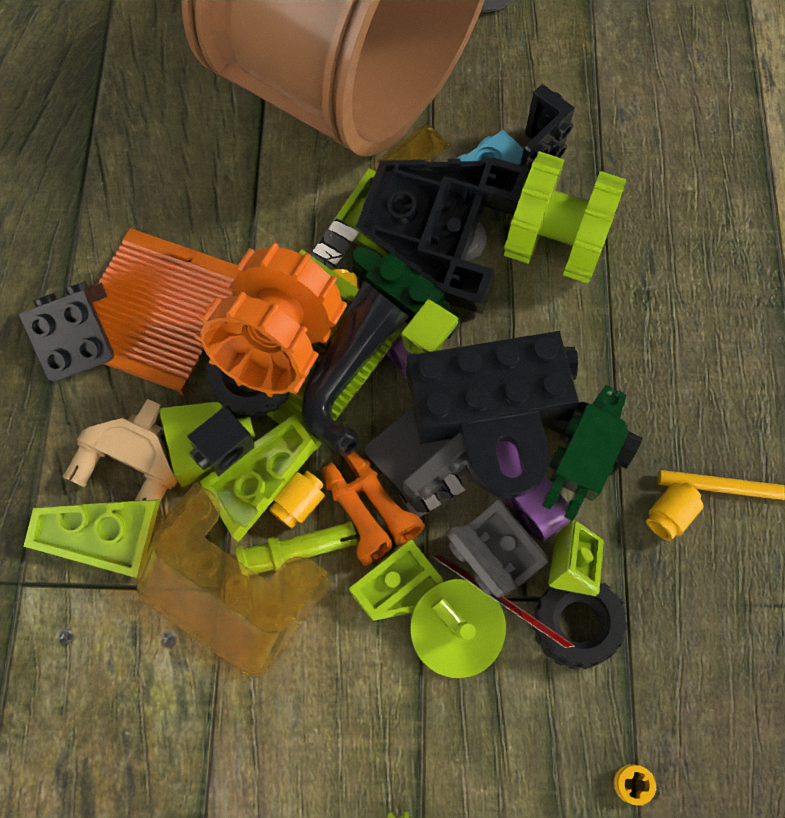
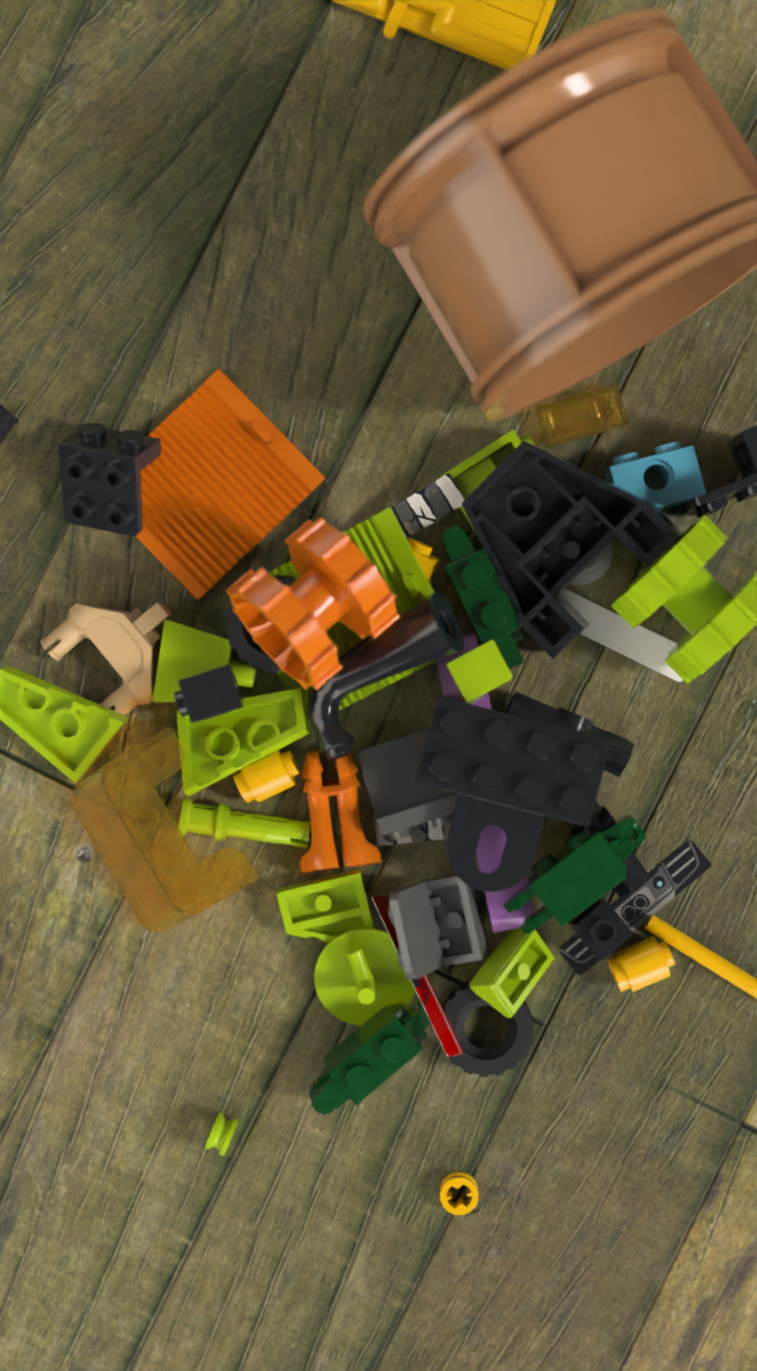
camera: 25 degrees right, 20 degrees up
none -> dark green hinge [309,1000,431,1116]
none -> sticker [559,840,711,975]
none -> white sticker [560,589,683,682]
none -> black brick [568,897,634,962]

